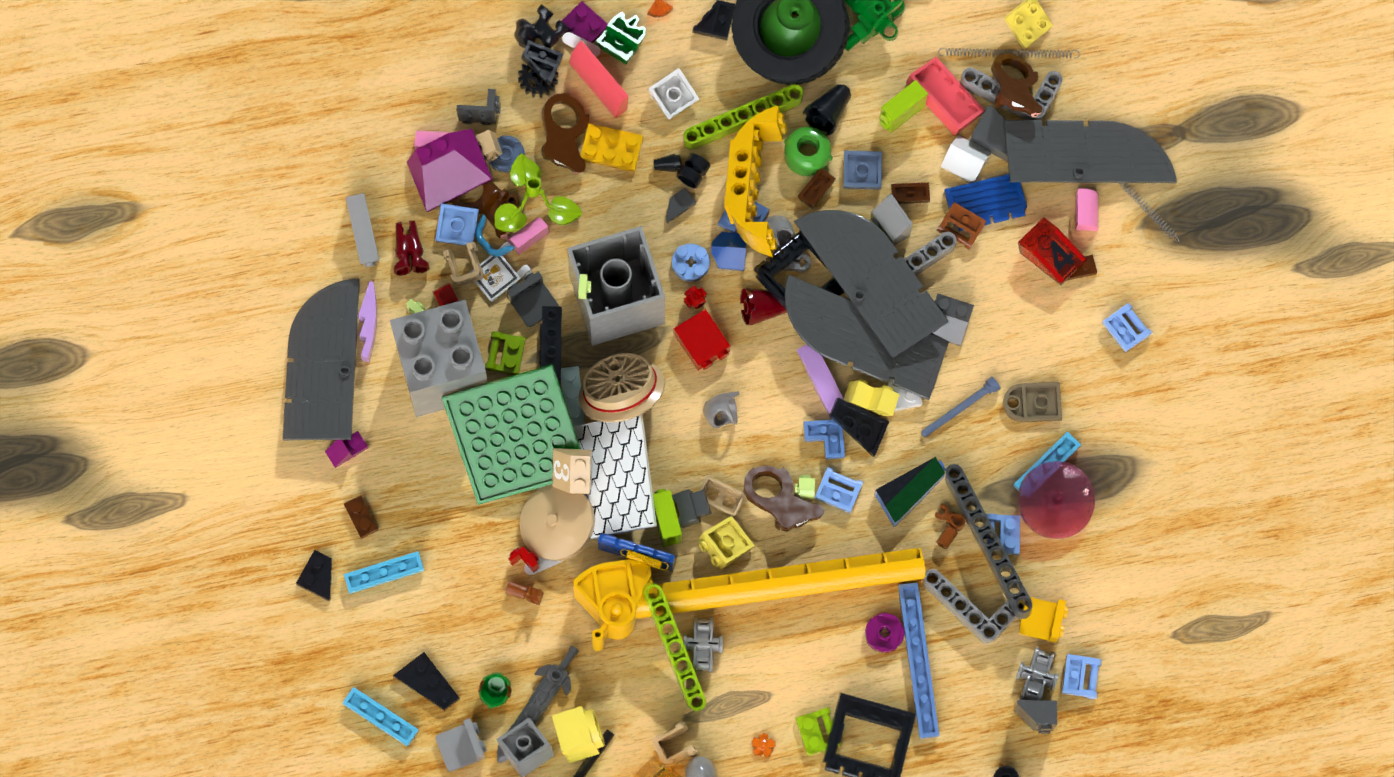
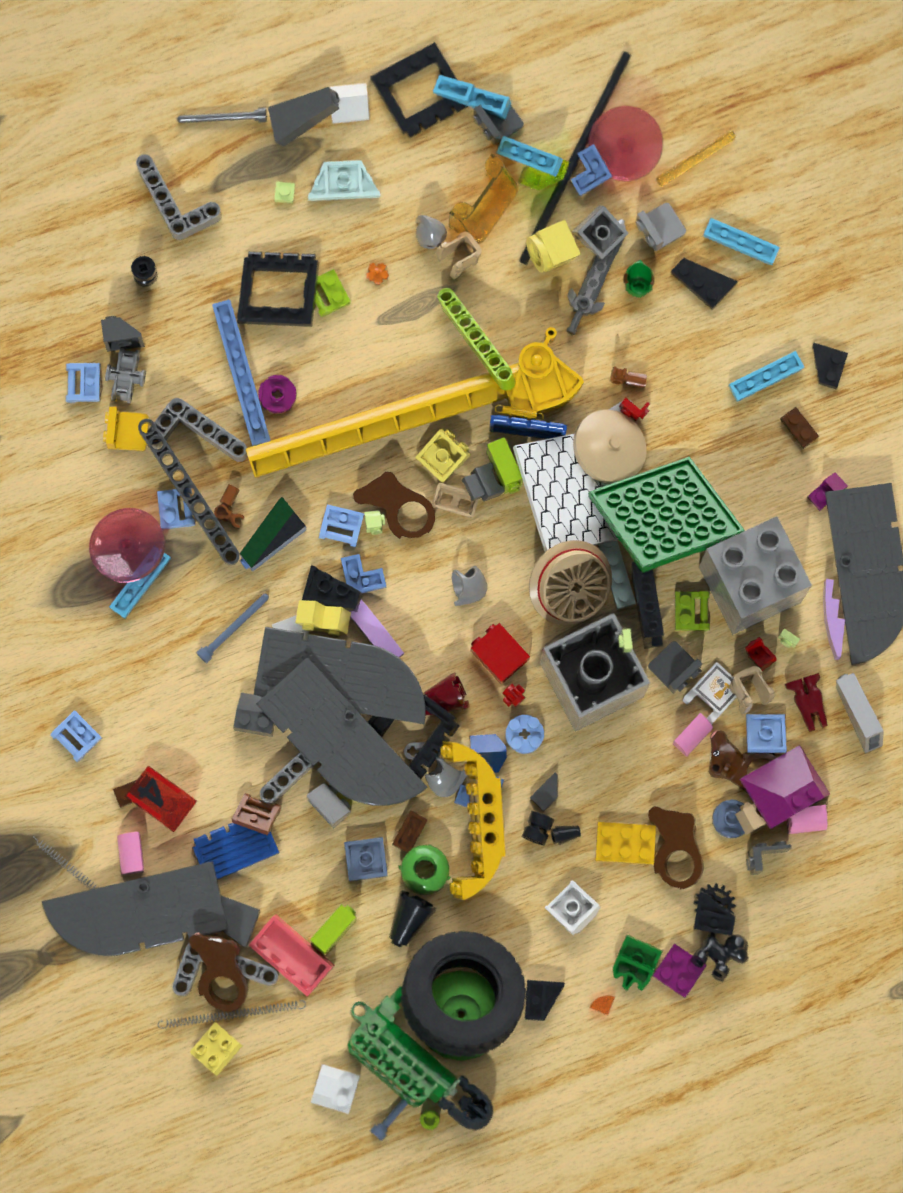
camera: 170 degrees right, 5 degrees up
dark azure animal [475,215,514,257] -> none
lime plant [495,153,582,232] -> none
tan slope [553,448,592,494] -> none
white sticker [562,32,600,57] -> none
coral slope [569,40,628,118] -> none
lime beam [683,84,803,150] -> none
light grey axle [684,616,723,672] -> none
reddish brown plate [891,182,930,204] -> none
white slope [941,135,992,183] -> none
dark tan tile [1003,382,1062,422] -> none

